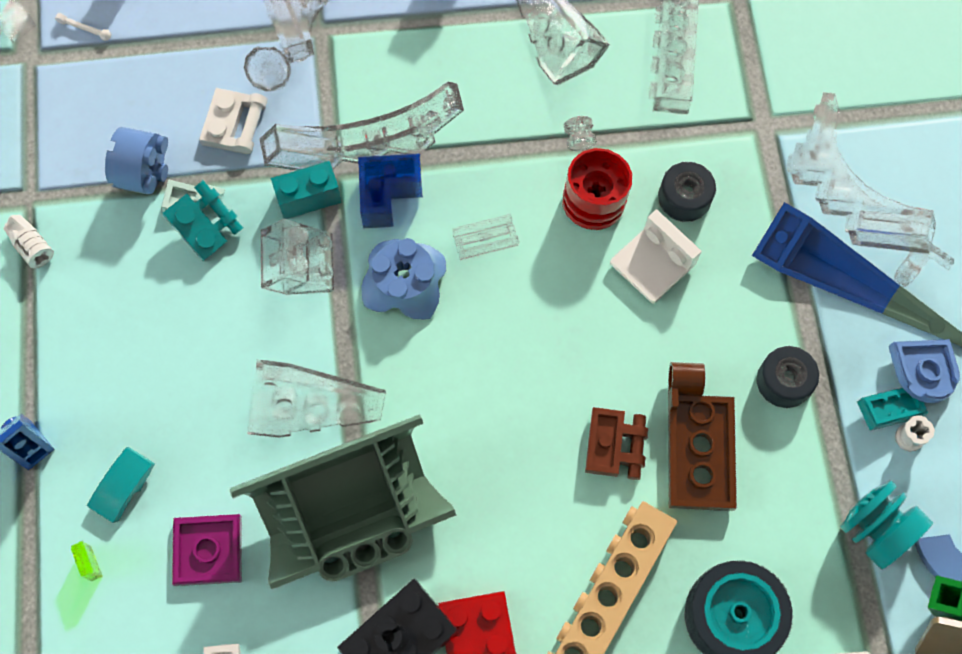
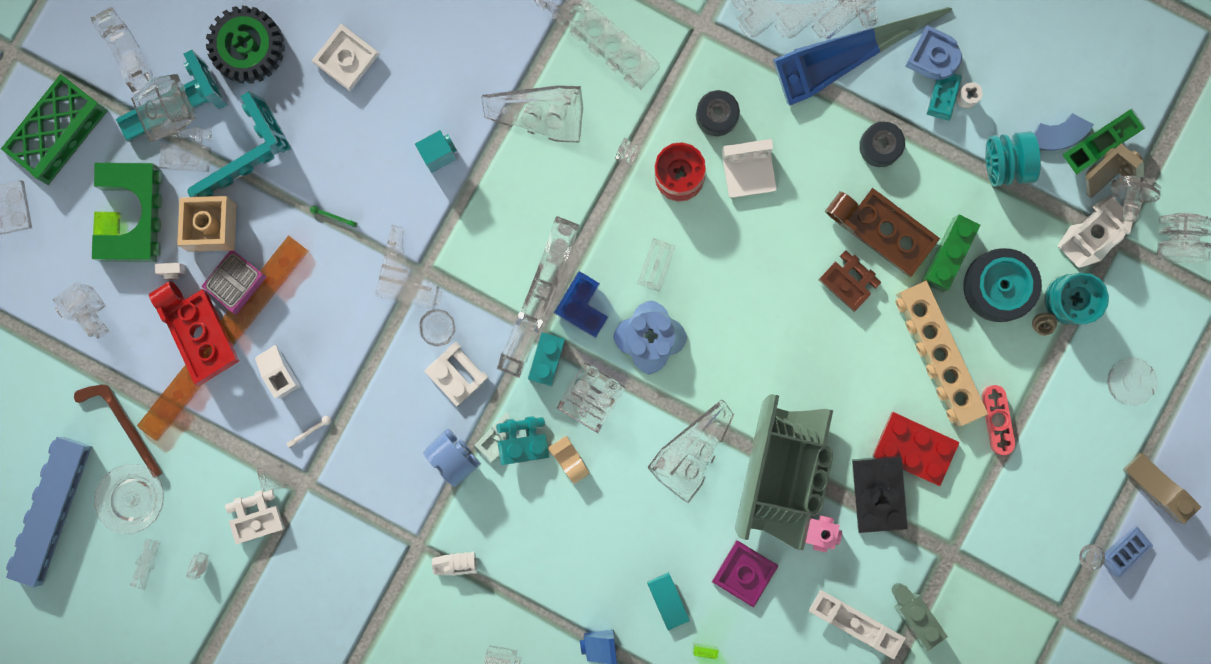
camera: 55 degrees left, 15 degrees up
none -> tan leg [548,436,590,484]
none -> bright pink brick [805,515,842,552]
none -> green brick [921,214,981,293]

